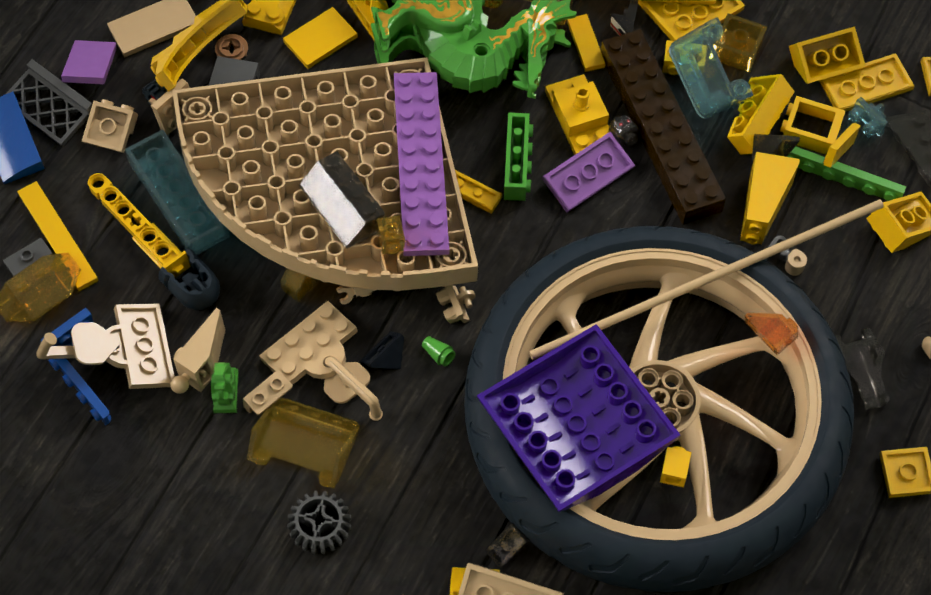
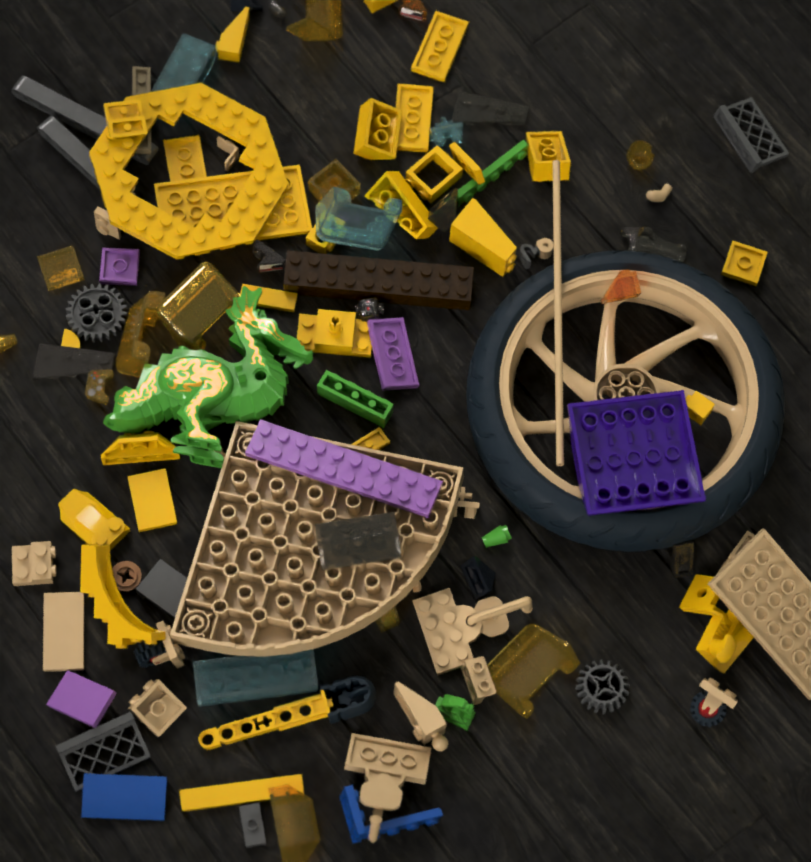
camera: 70 degrees left, 5 degrees up
clear yellow brick [377,215,405,254] -> none

